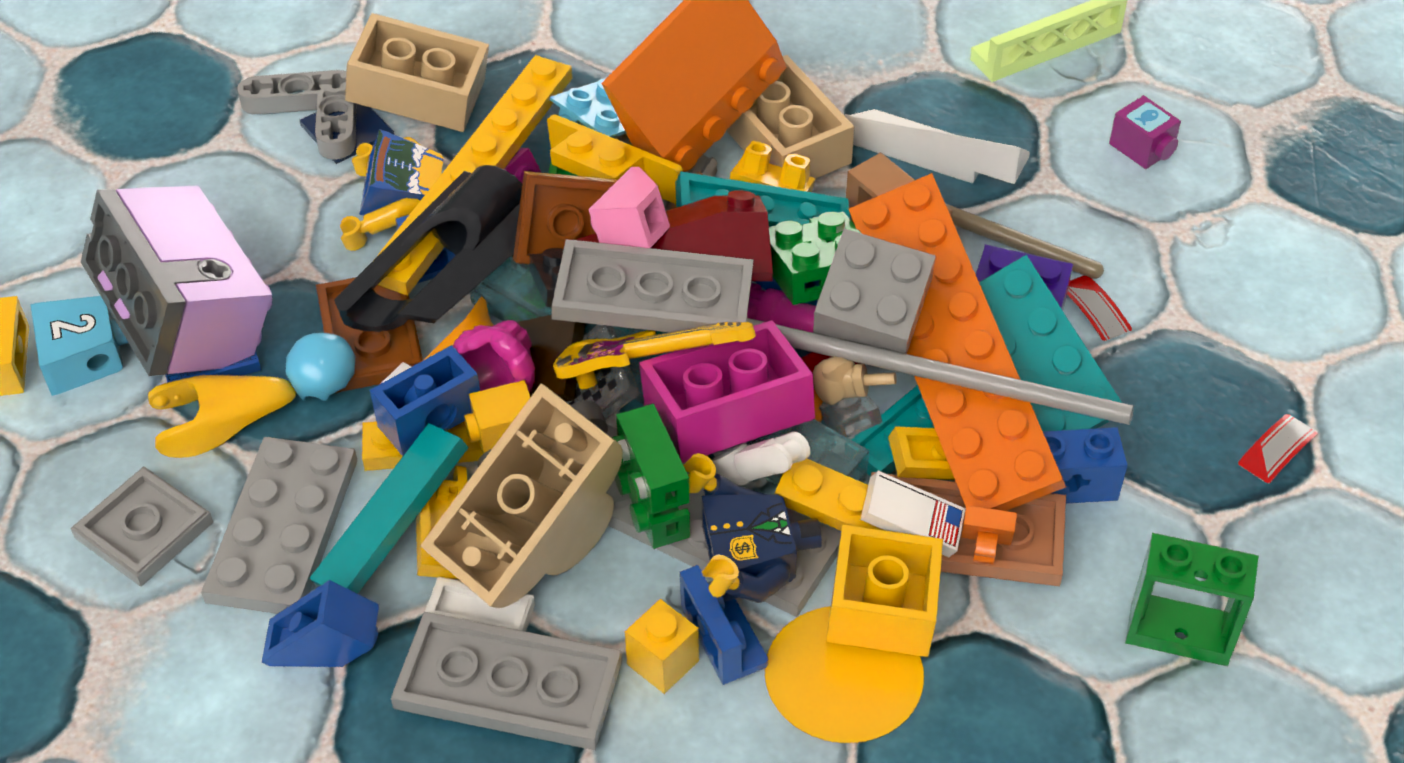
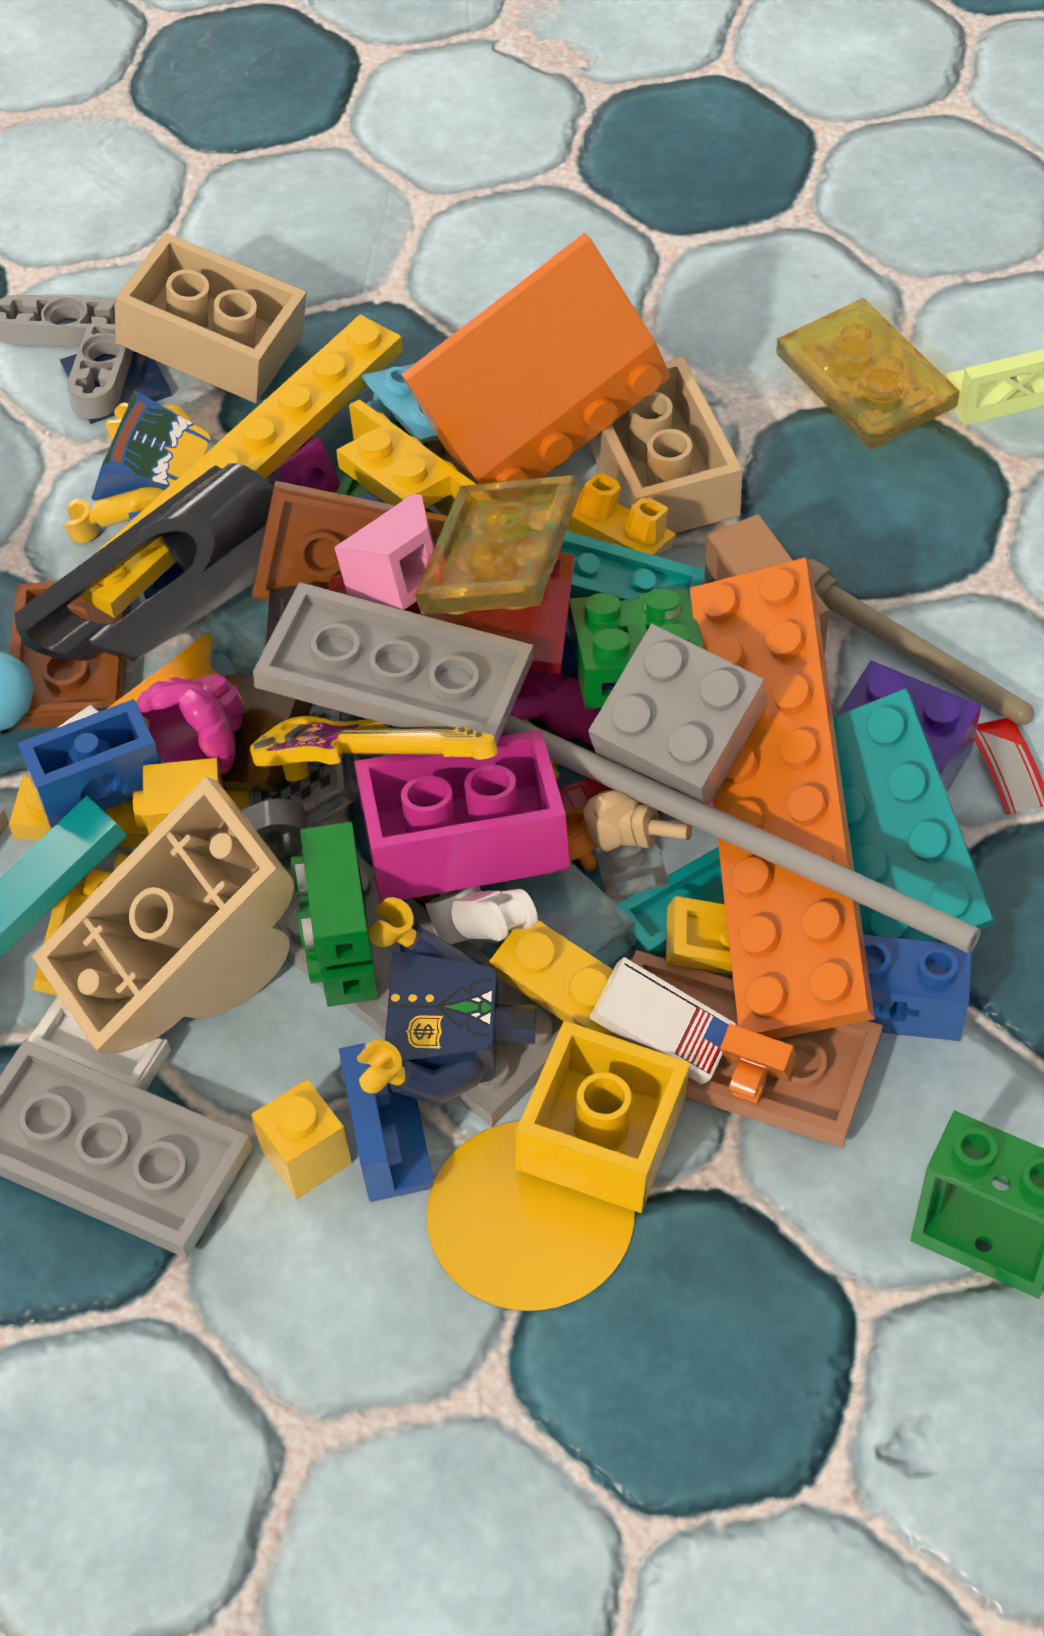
camera: 15 degrees right, 5 degrees up
white wedge [843,109,1030,184] -> none
none -> clear yellow plate [415,475,579,615]
none -> clear yellow plate [776,298,960,450]

